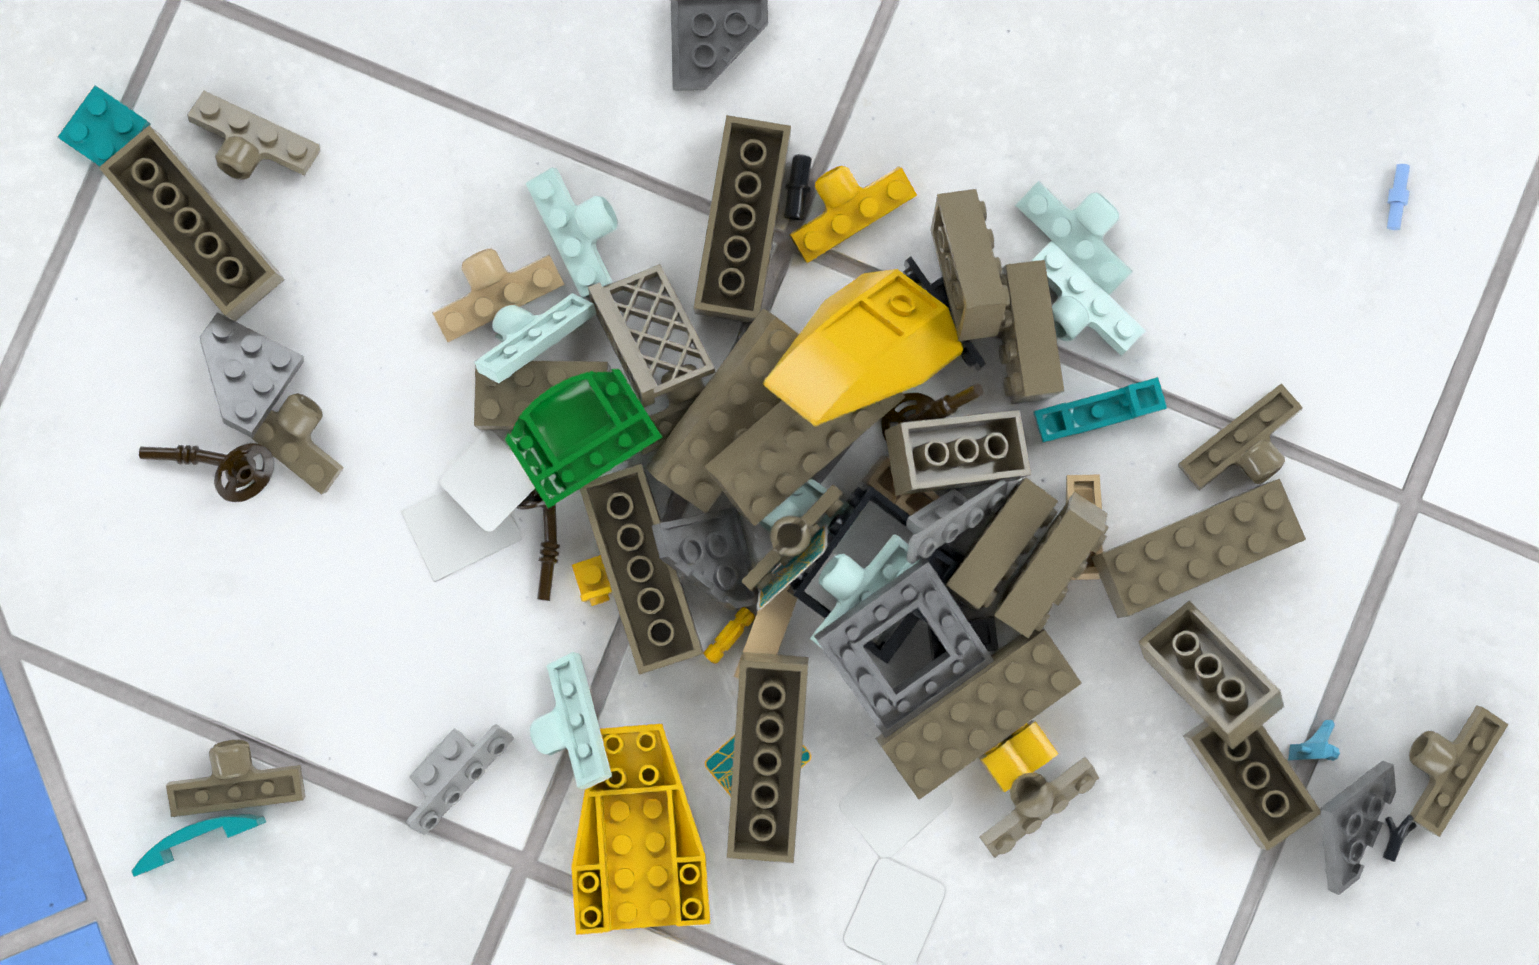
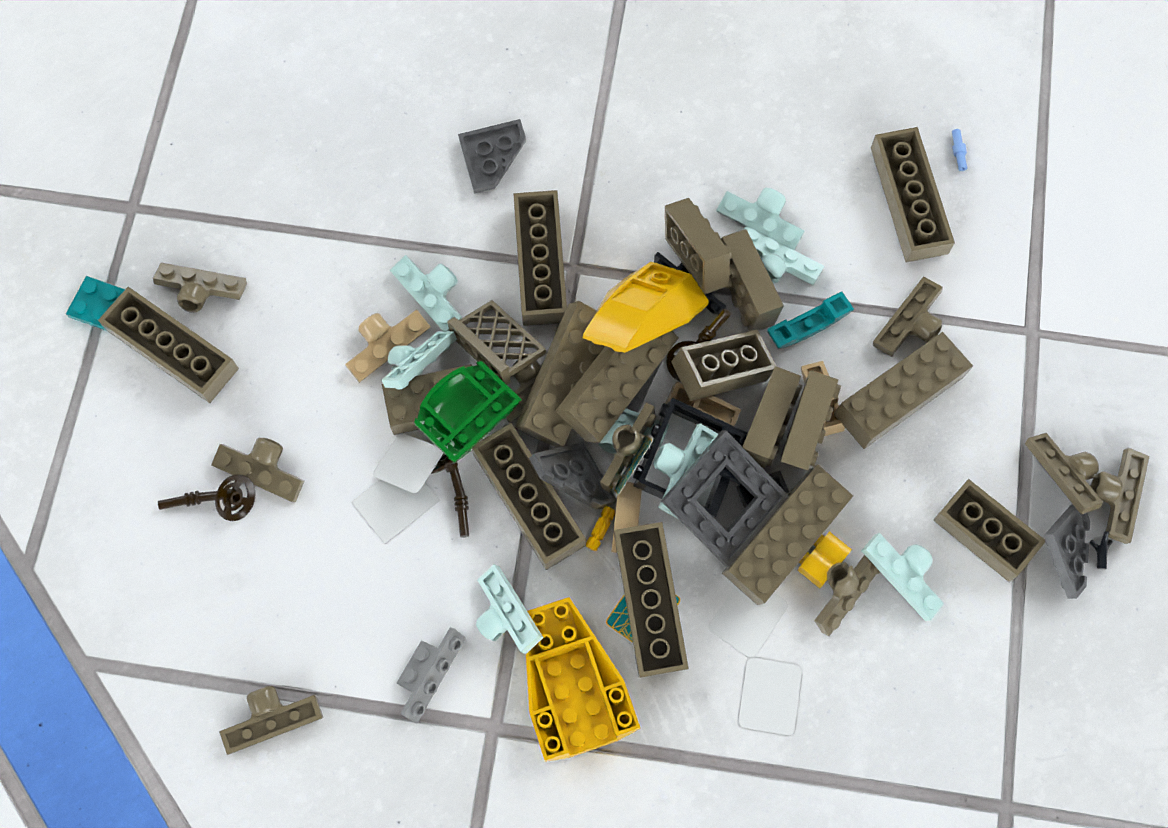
camera: 15 degrees left, 15 degrees down
teal slope [131,814,266,877] -> none
plate [200,312,304,438] -> none
yellow bracket [572,555,613,606] -> none
black axle [783,154,812,221] -> none
yellow plate [789,166,917,263] -> none
light grey bracket [906,479,1008,564] -> none
dark tan brick [1138,600,1284,749] -> none
medium azure piece [1288,720,1340,761] -> none
none -> light aqua plate [861,533,944,621]
none -> dark tan brick [871,127,955,262]
none -> dark tan plate [1025,433,1103,514]

